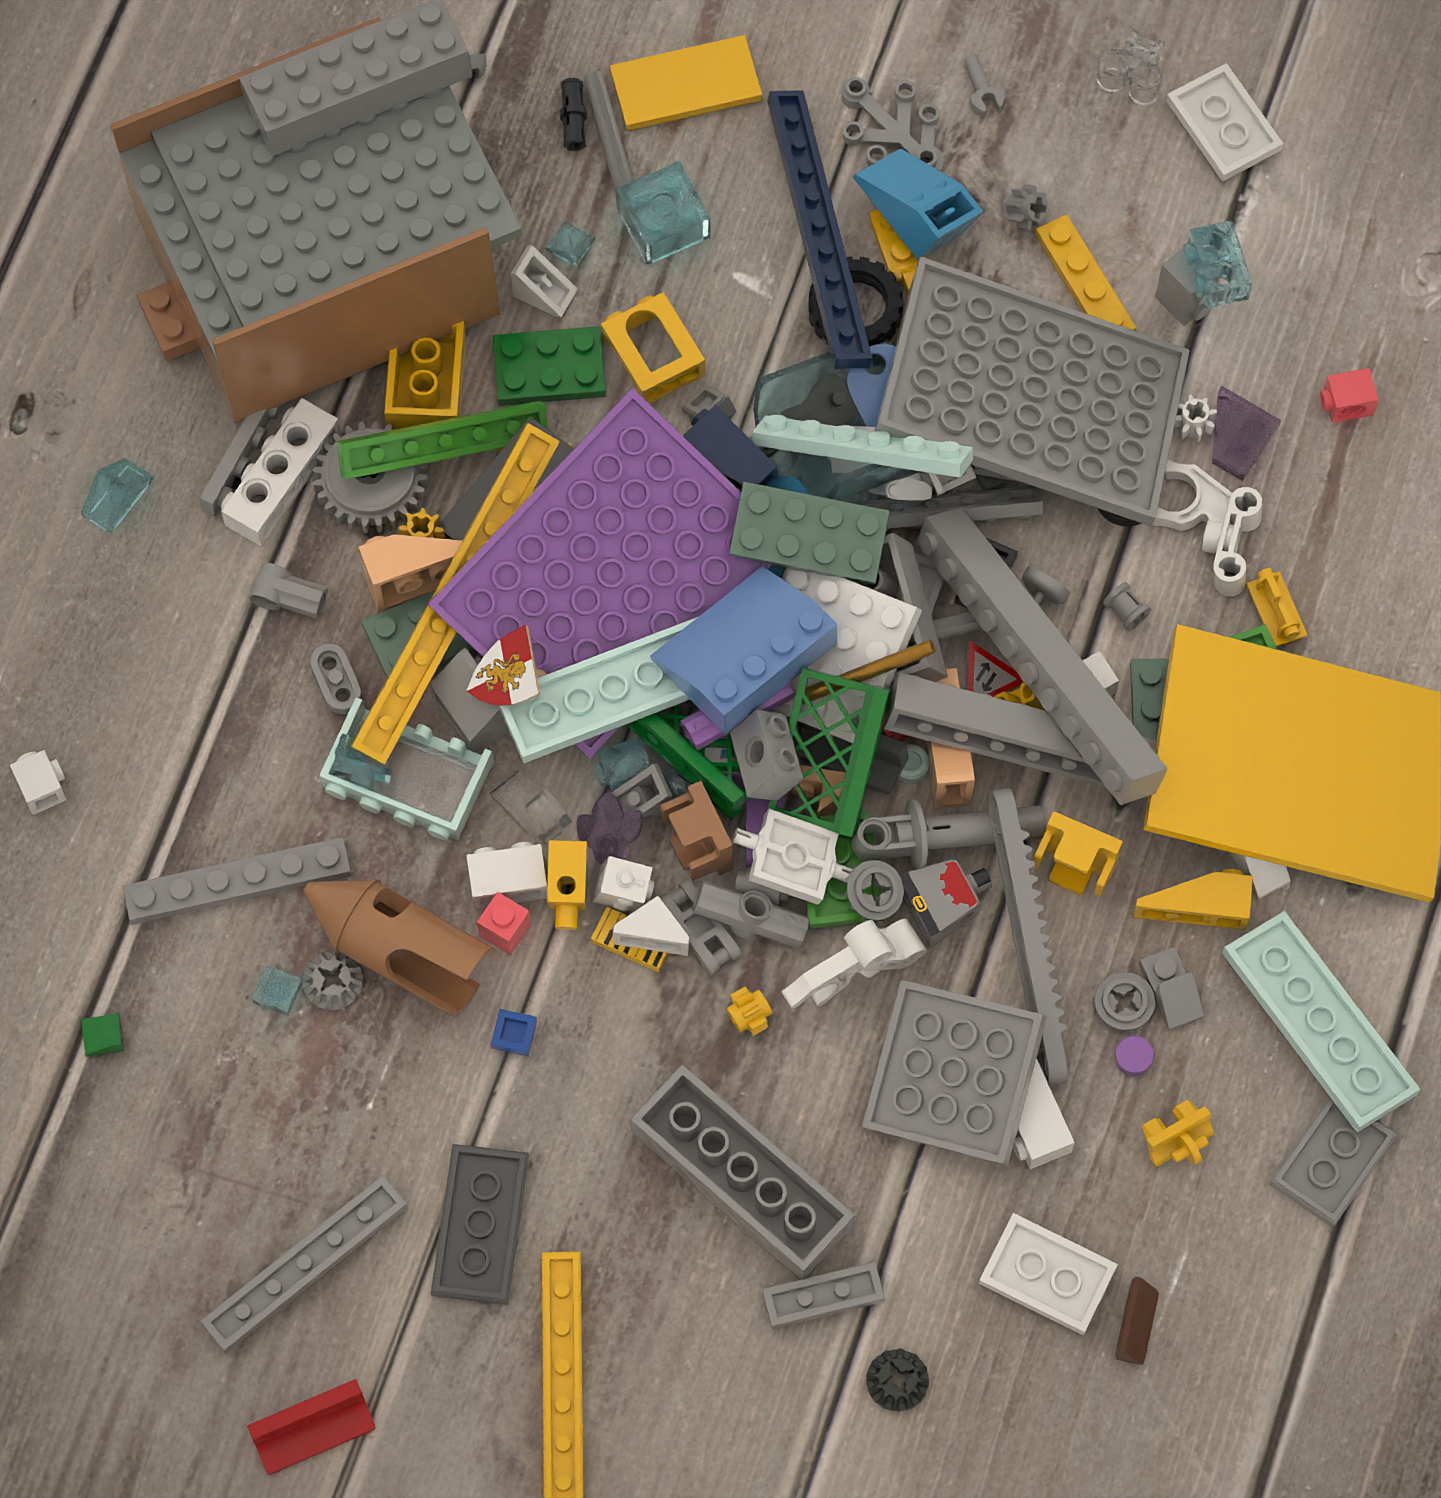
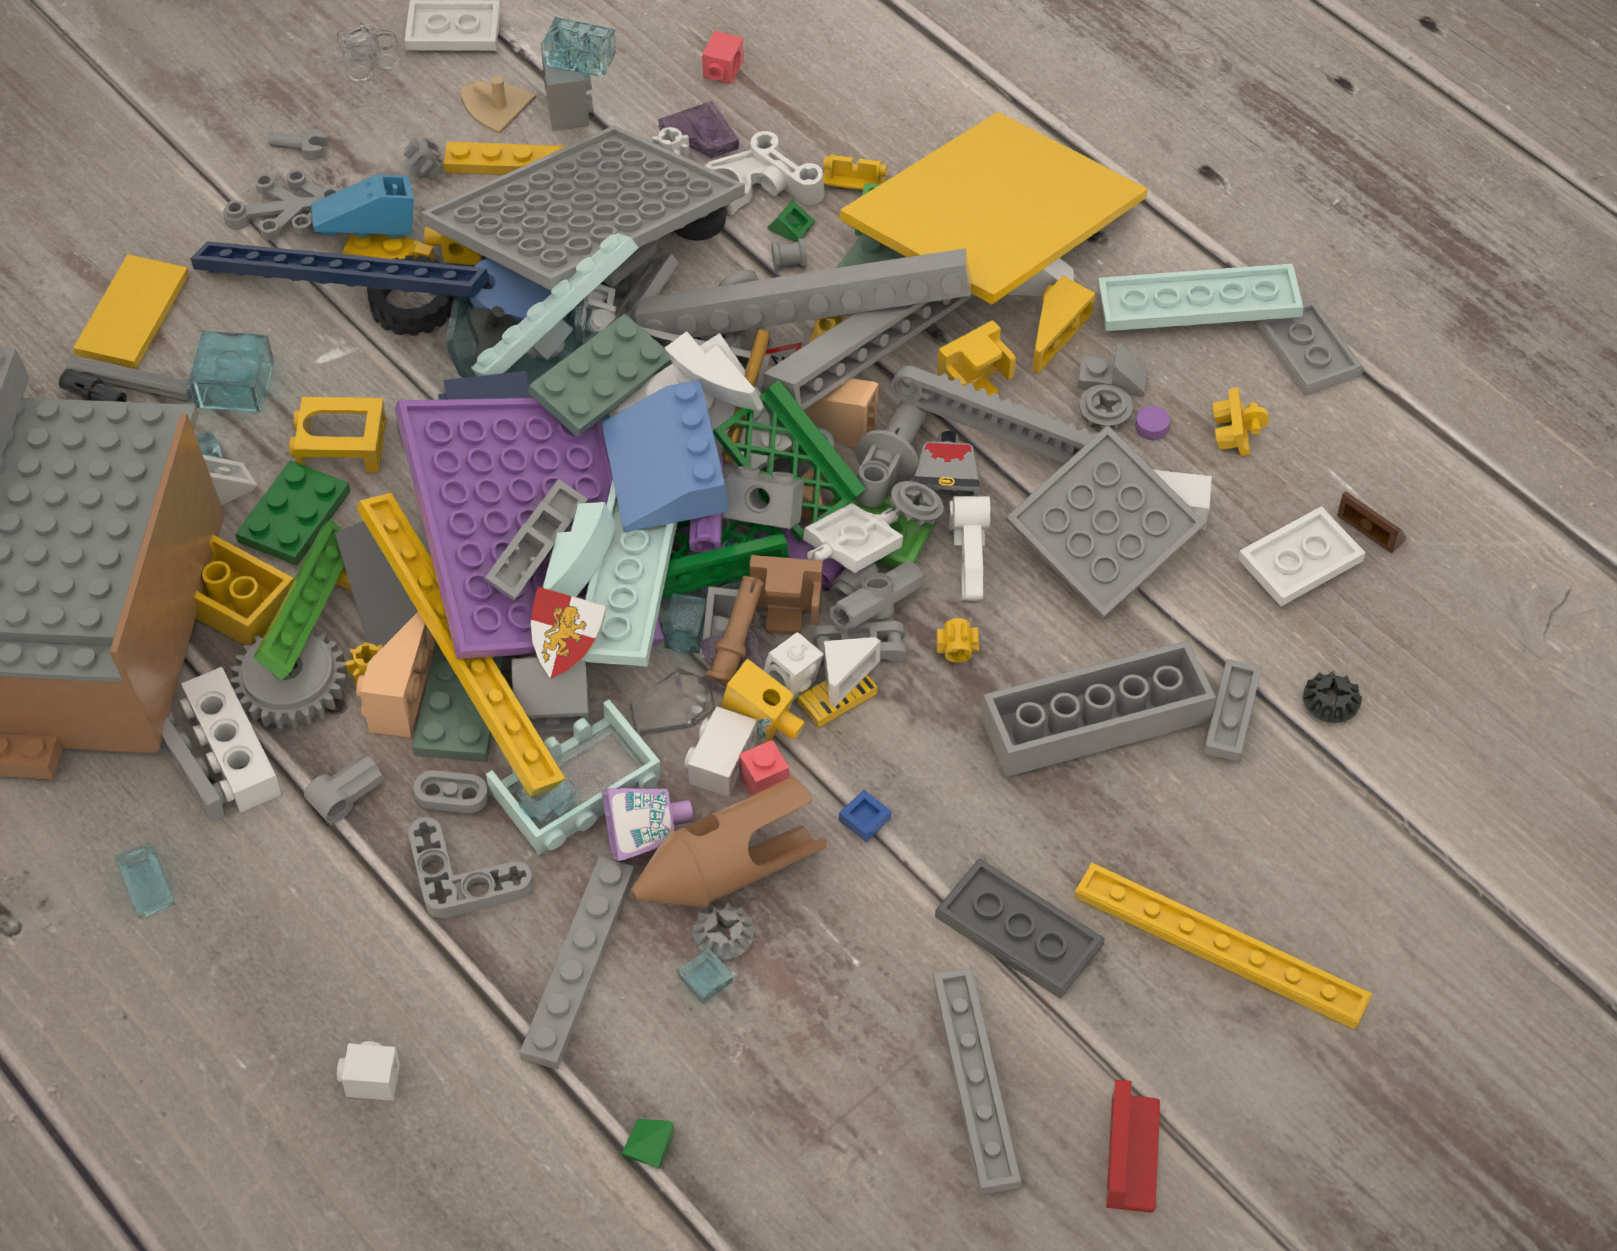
camera: 60 degrees left, 15 degrees down
none -> light grey beam [408,817,533,919]
none -> tan shield [460,76,536,134]
none -> light grey slope [484,479,588,600]
none -> light aqua slope [543,502,617,597]
none -> torso [601,788,693,861]
none -> white slope [665,332,764,411]
none -> medium nougat pin [705,576,764,686]
none -> green slope [767,200,816,242]

